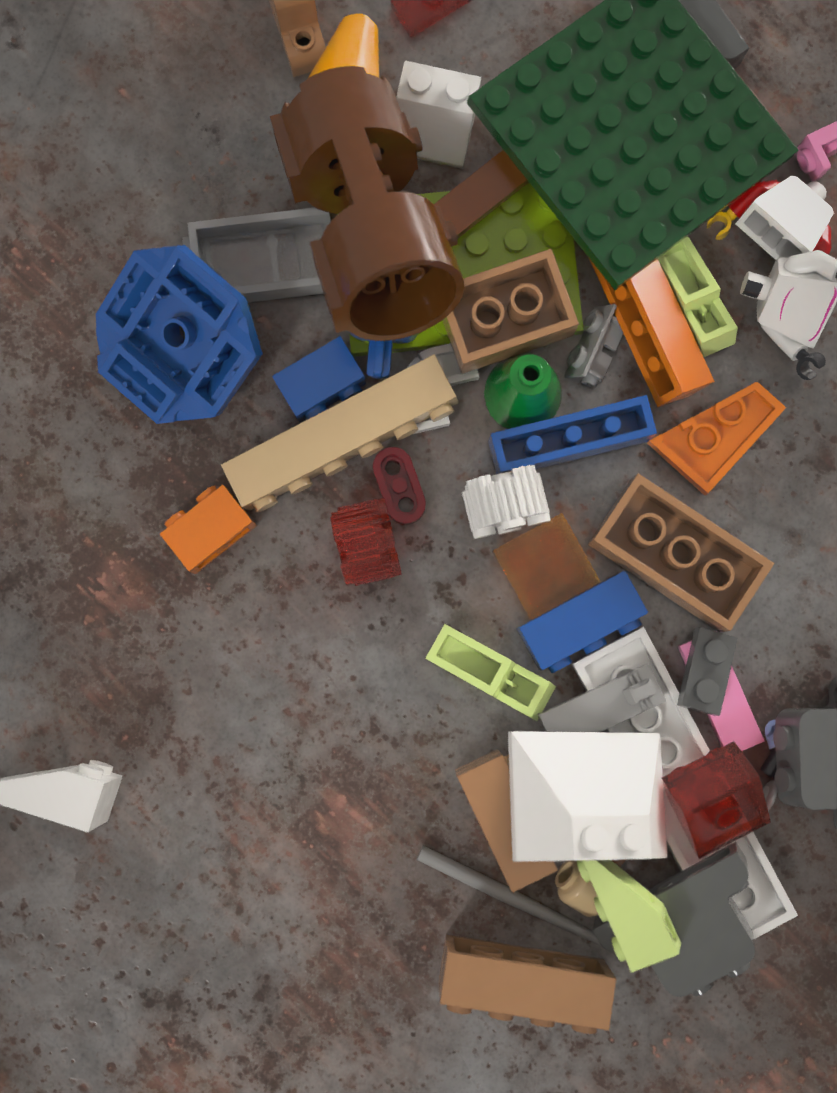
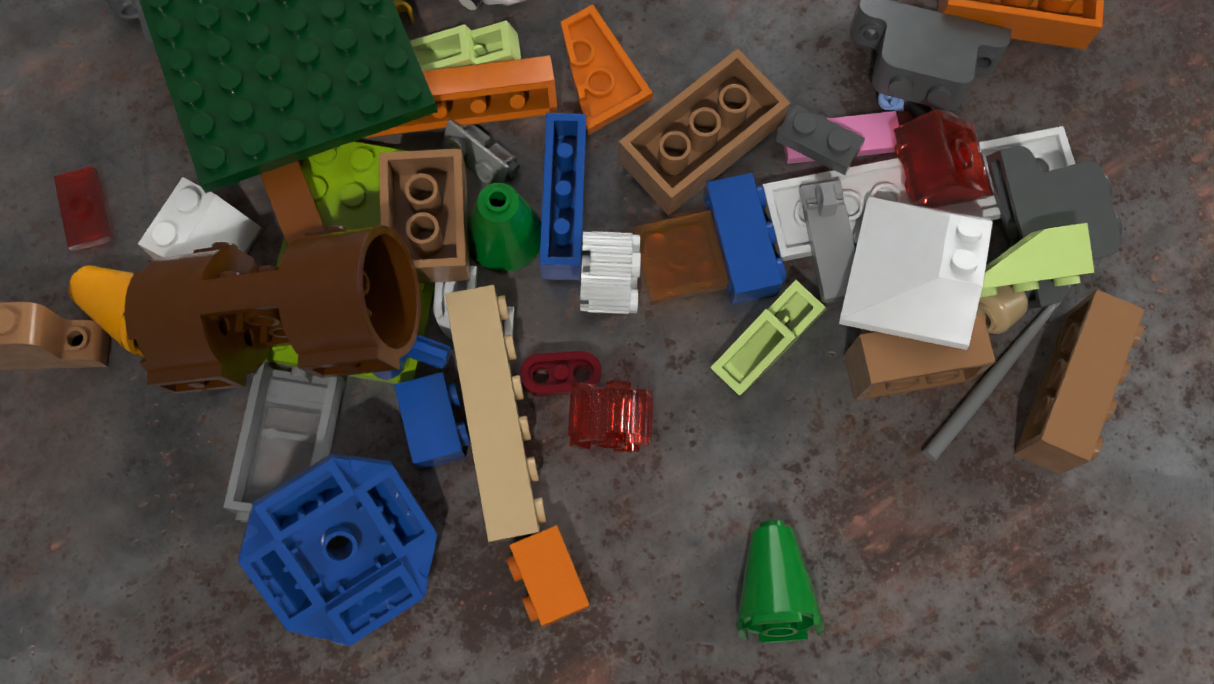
camera: 75 degrees left, 10 degrees down
none -> green cone [736,520,824,643]

